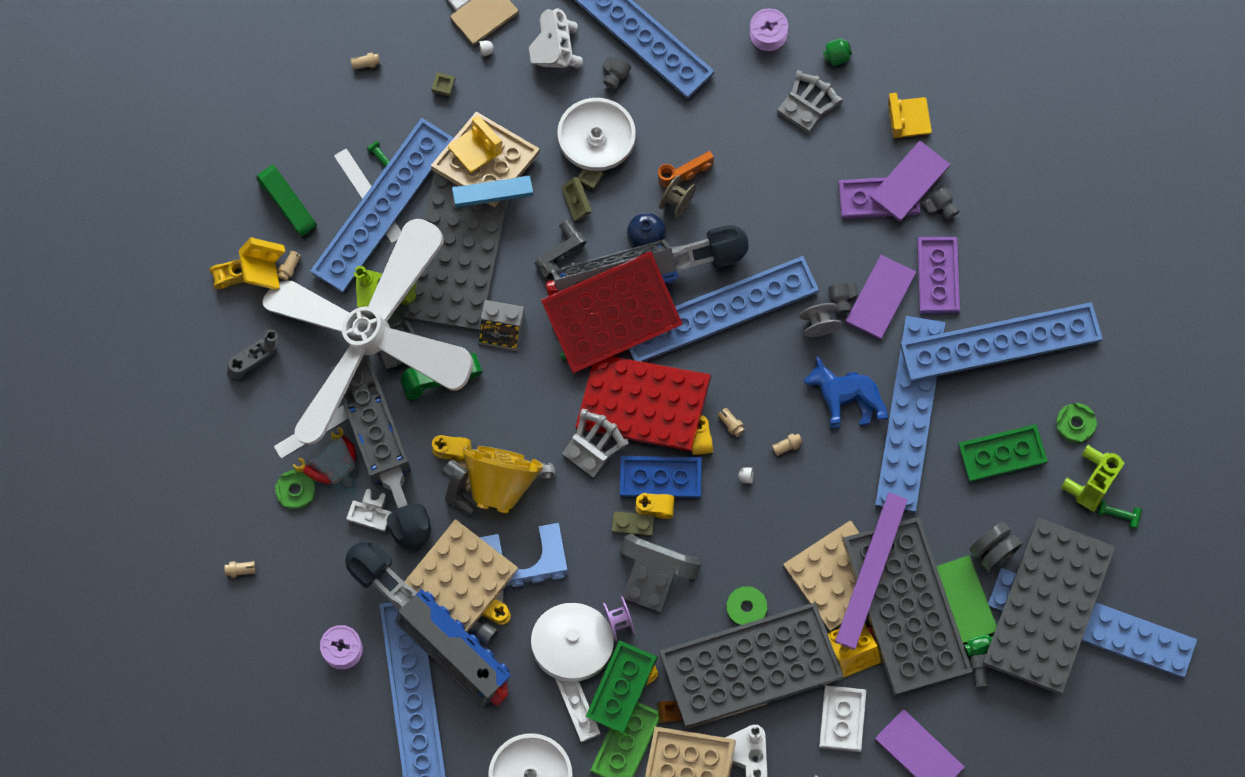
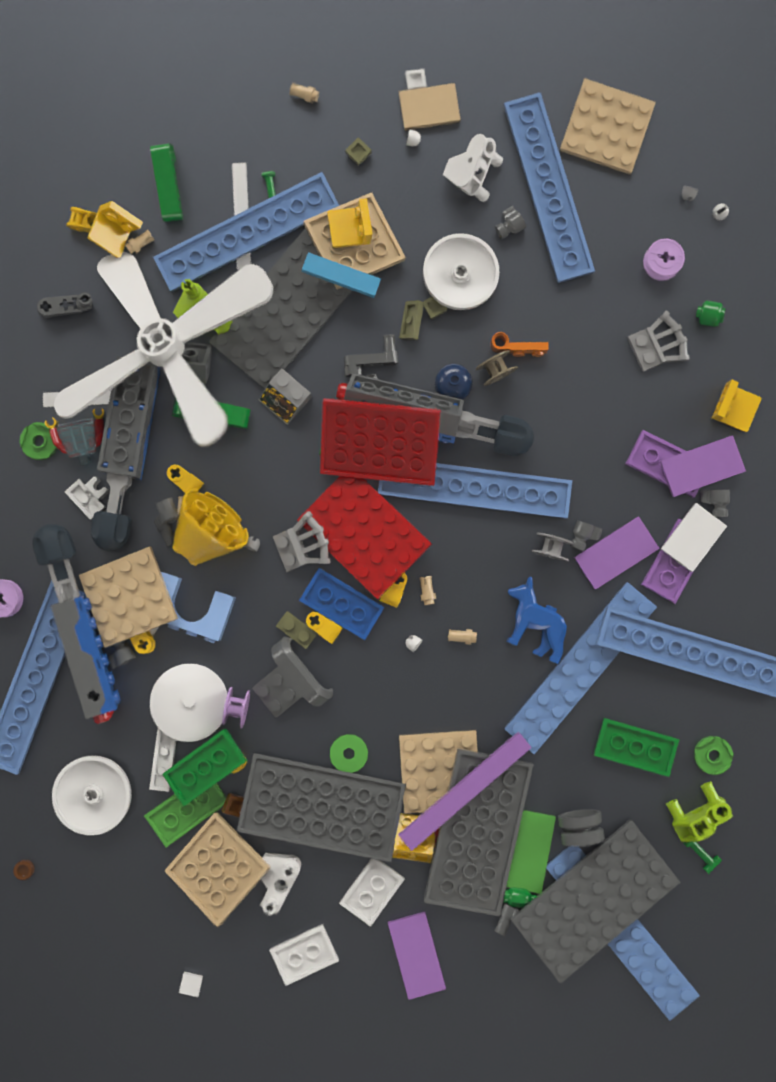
camera: 30 degrees right, 15 degrees up
none -> white tile [661,503,727,572]

